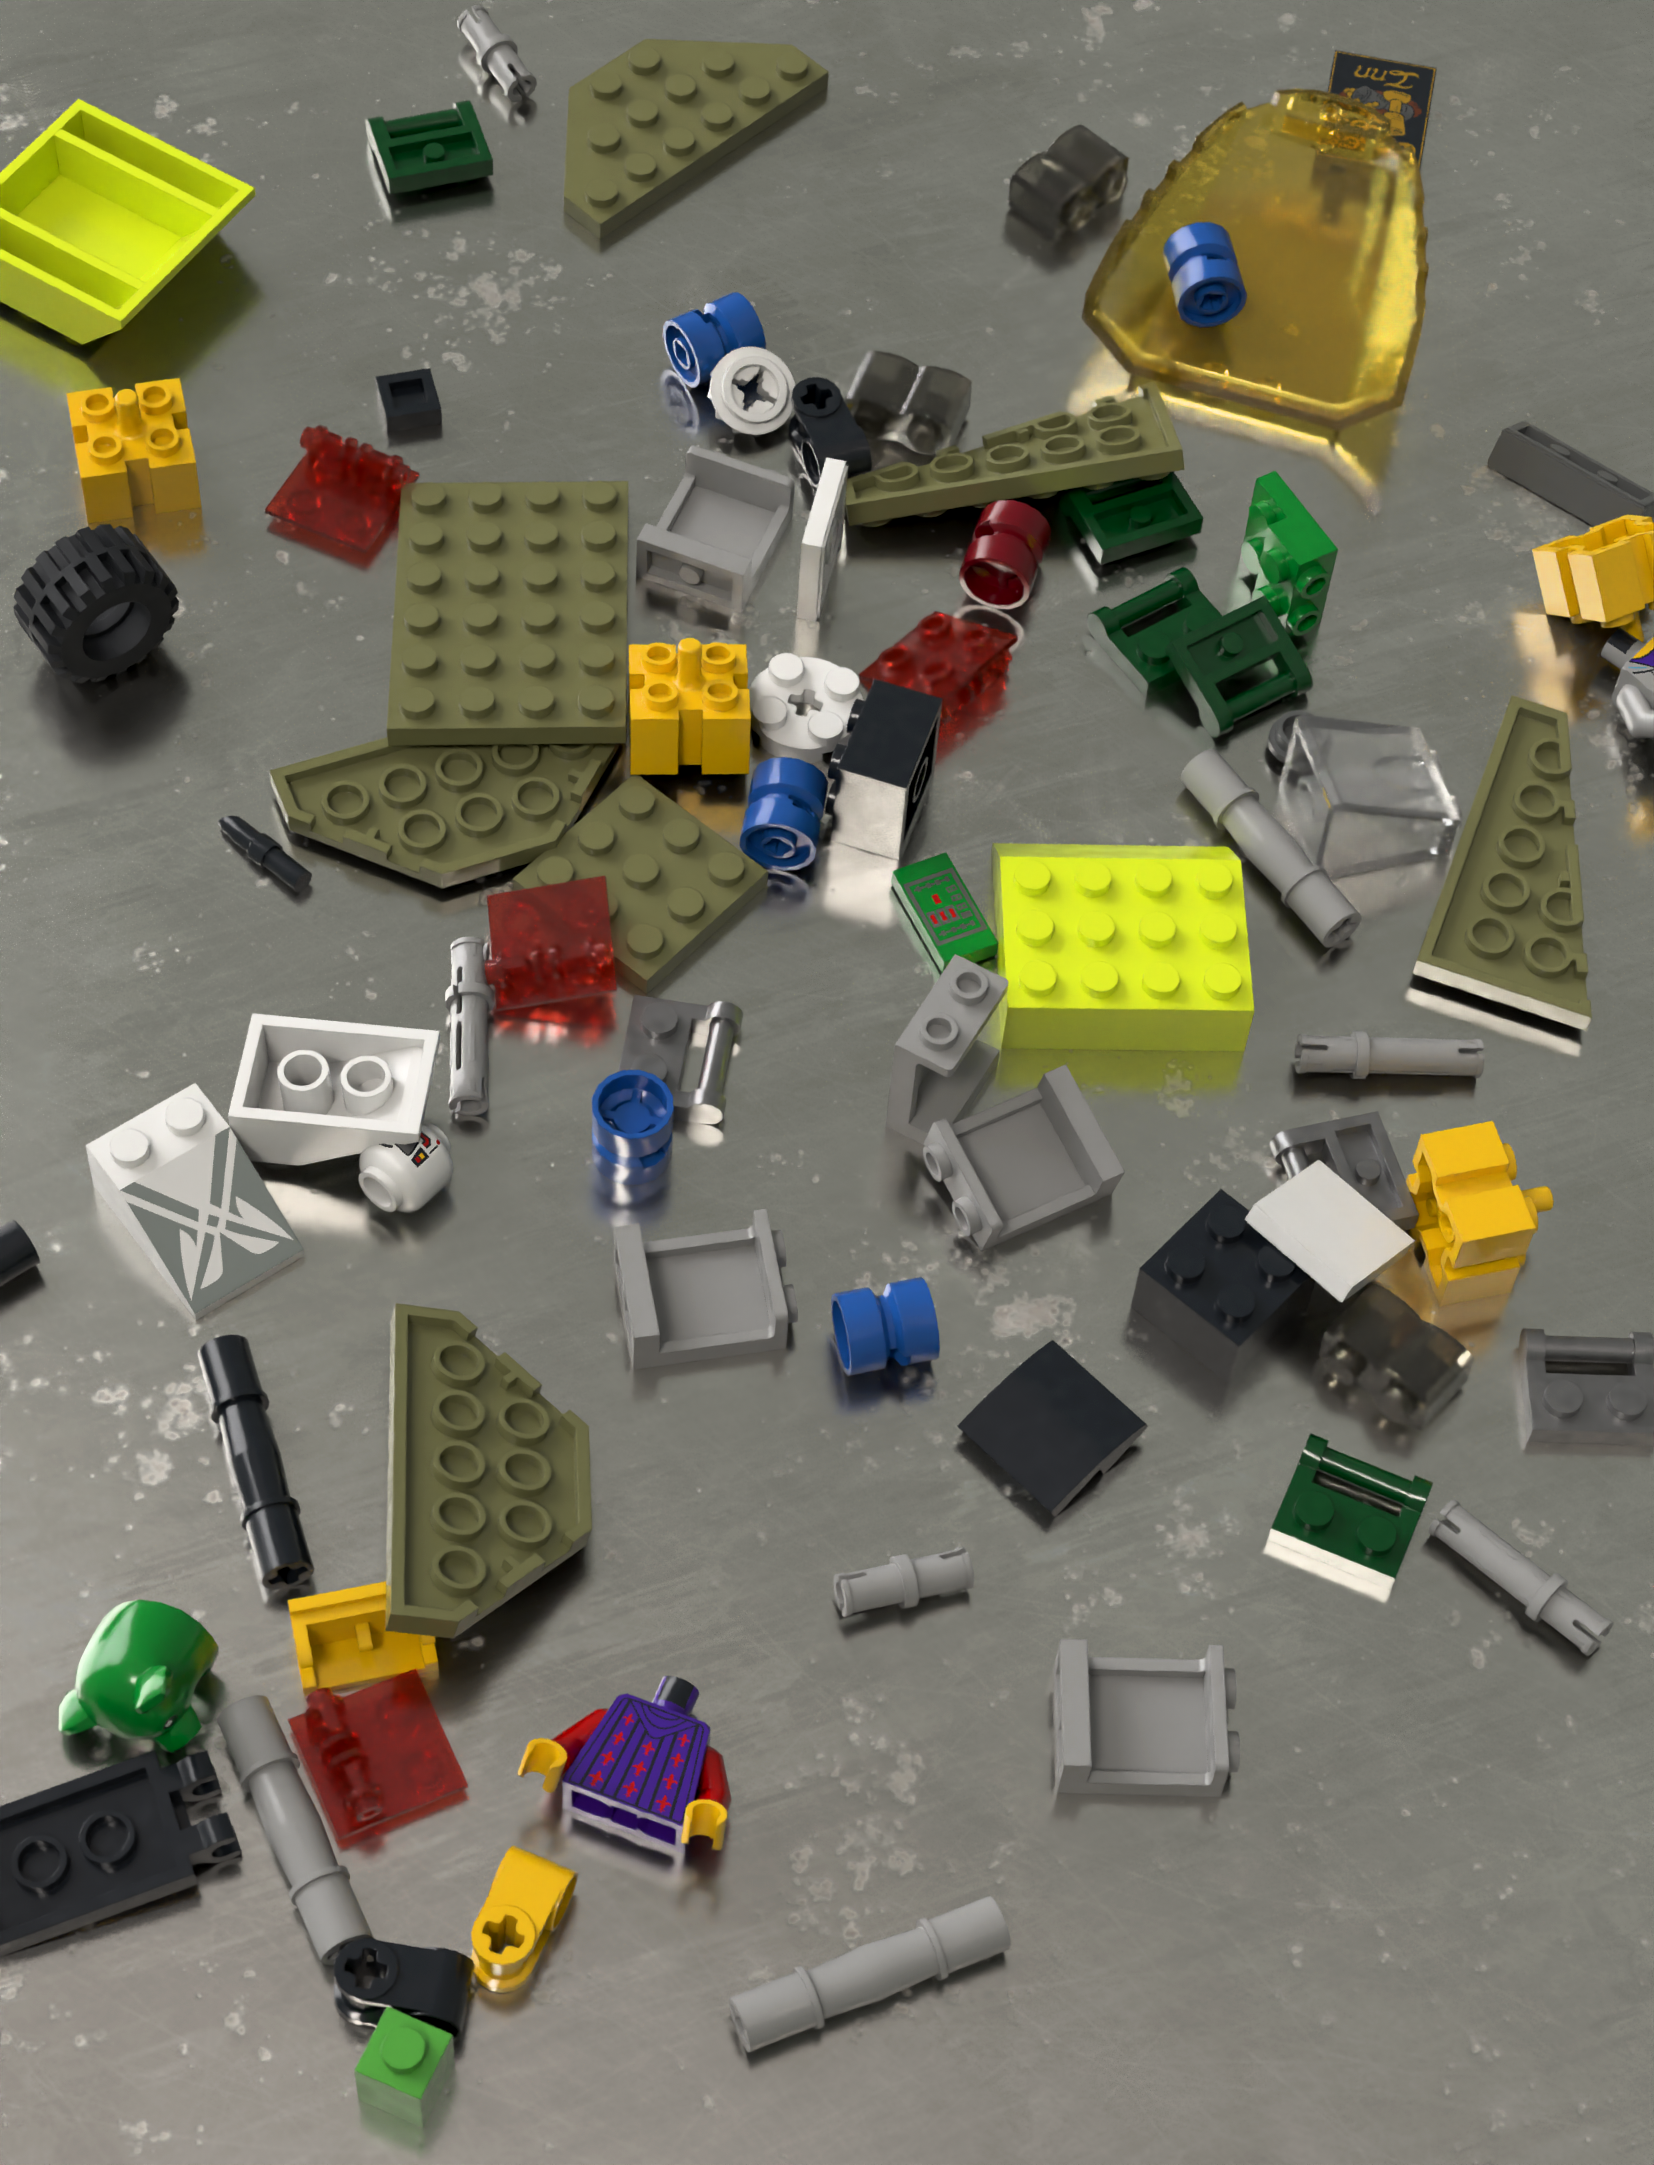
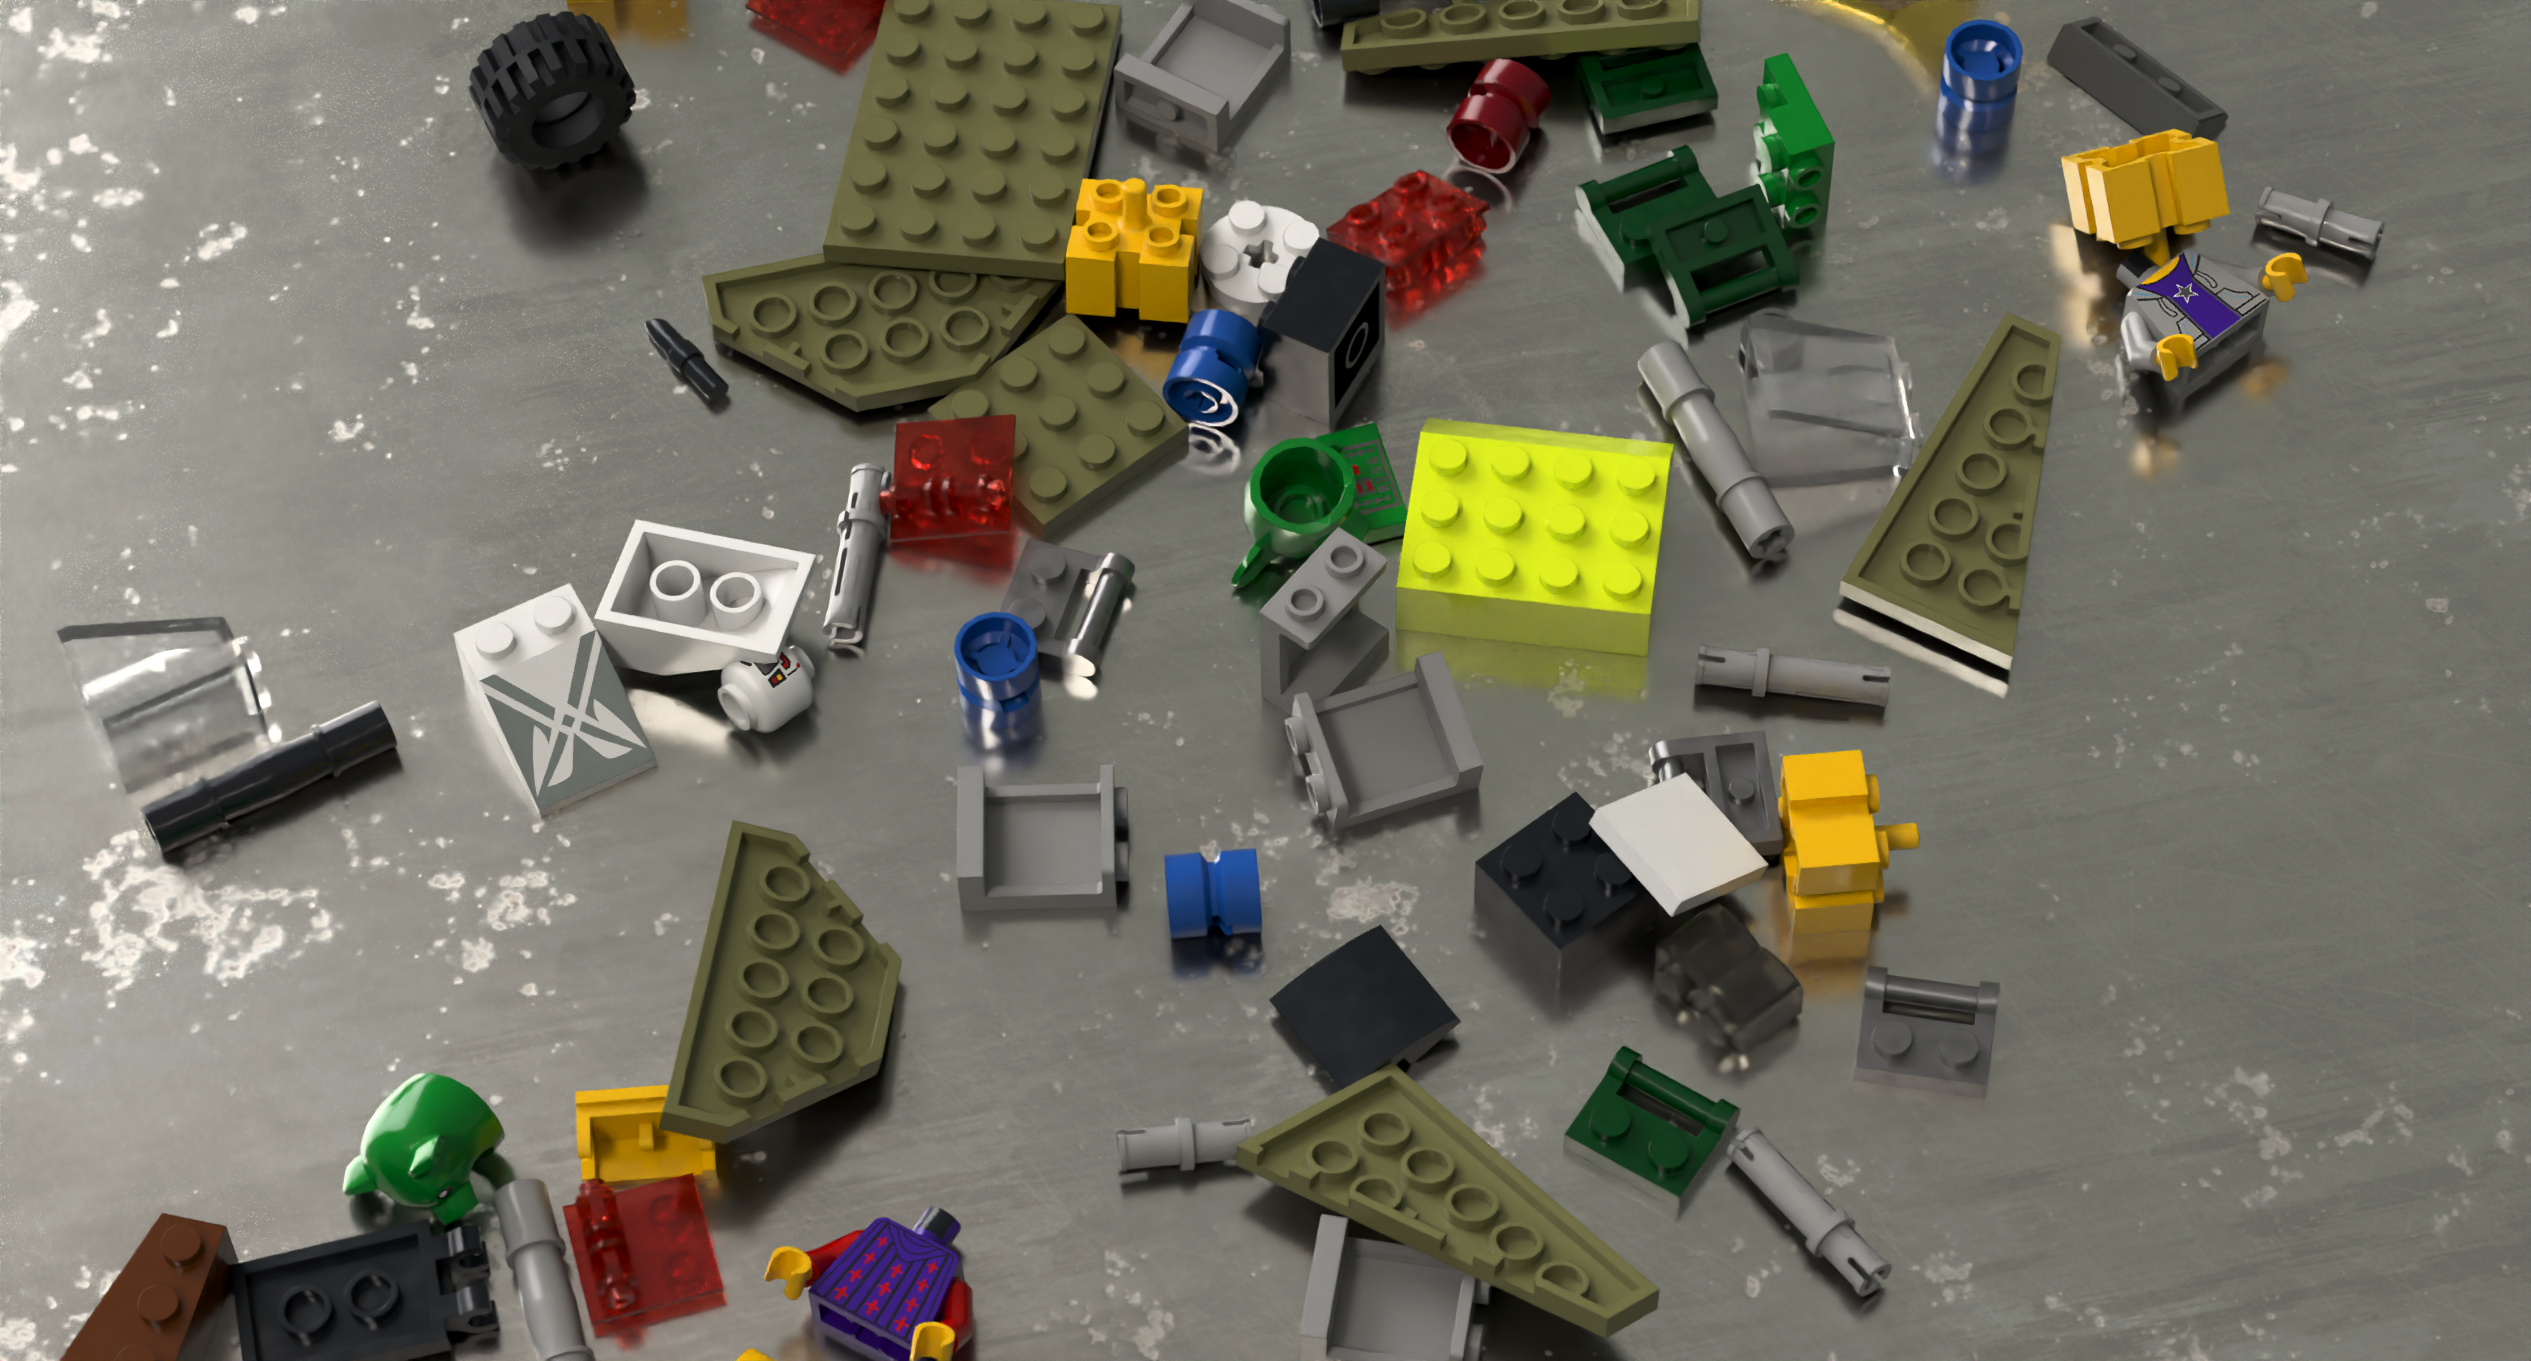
camera: 15 degrees right, 0 degrees up
black piece [197,1335,314,1589] -> none
white tile [796,457,848,622] -> none
none -> green piece [1231,437,1370,590]
none -> olive wing [1236,1063,1660,1339]
none -> blue wheel [1938,19,2023,133]

